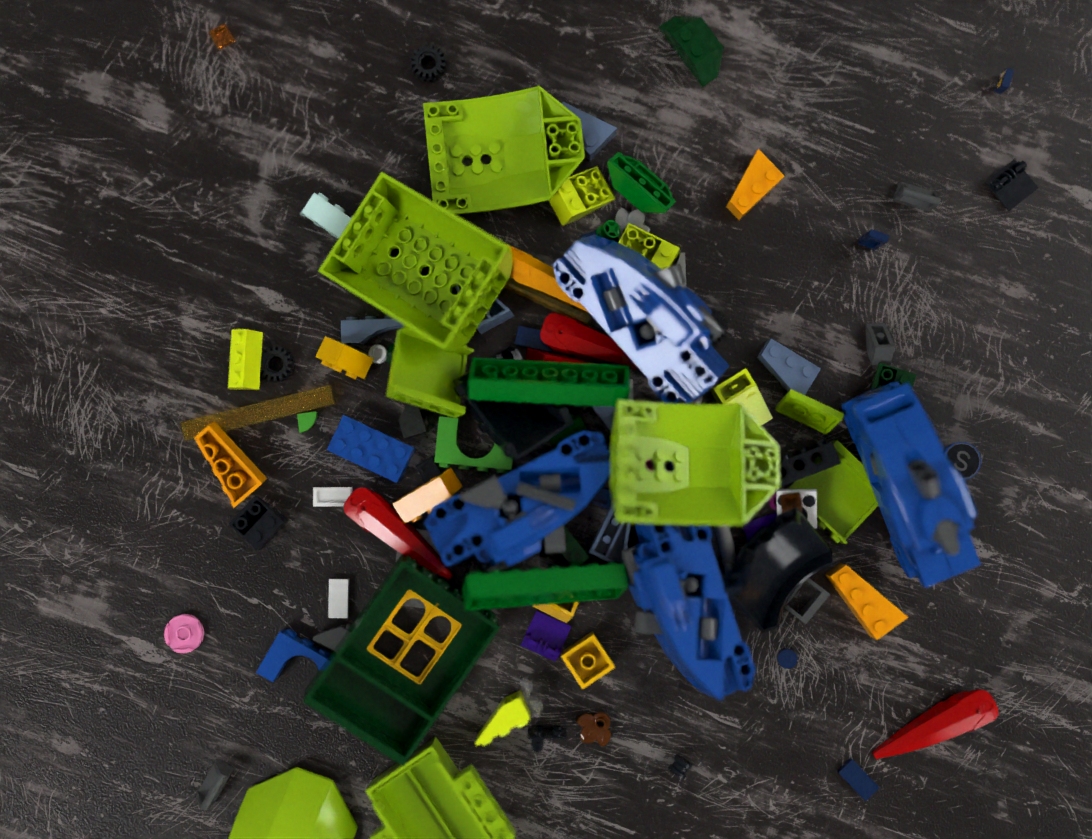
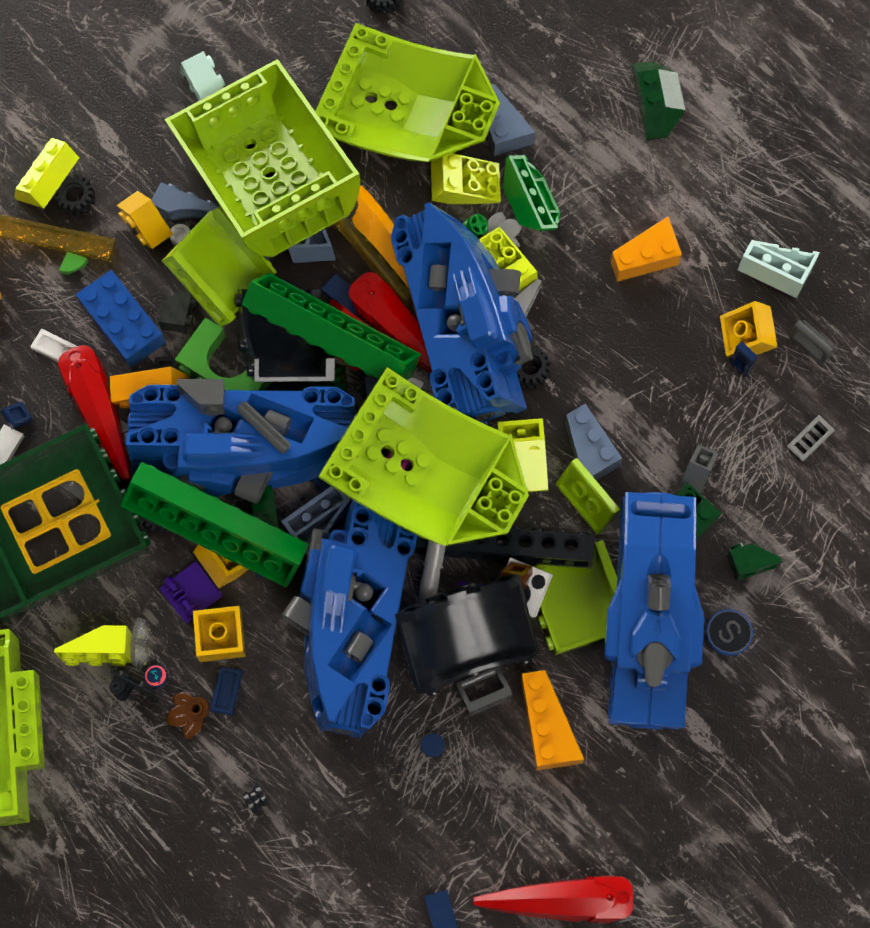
camera: 30 degrees right, 15 degrees down
none -> dark blue tile [1,401,33,430]
none -> dark blue tile [144,664,168,689]
none -> dark blue tile [210,666,243,717]
none -> yellow slope [720,301,777,357]
none -> dark green slope [727,543,783,581]
none -> light aqua wedge [738,240,820,298]
none -> light grey slope [787,415,835,462]

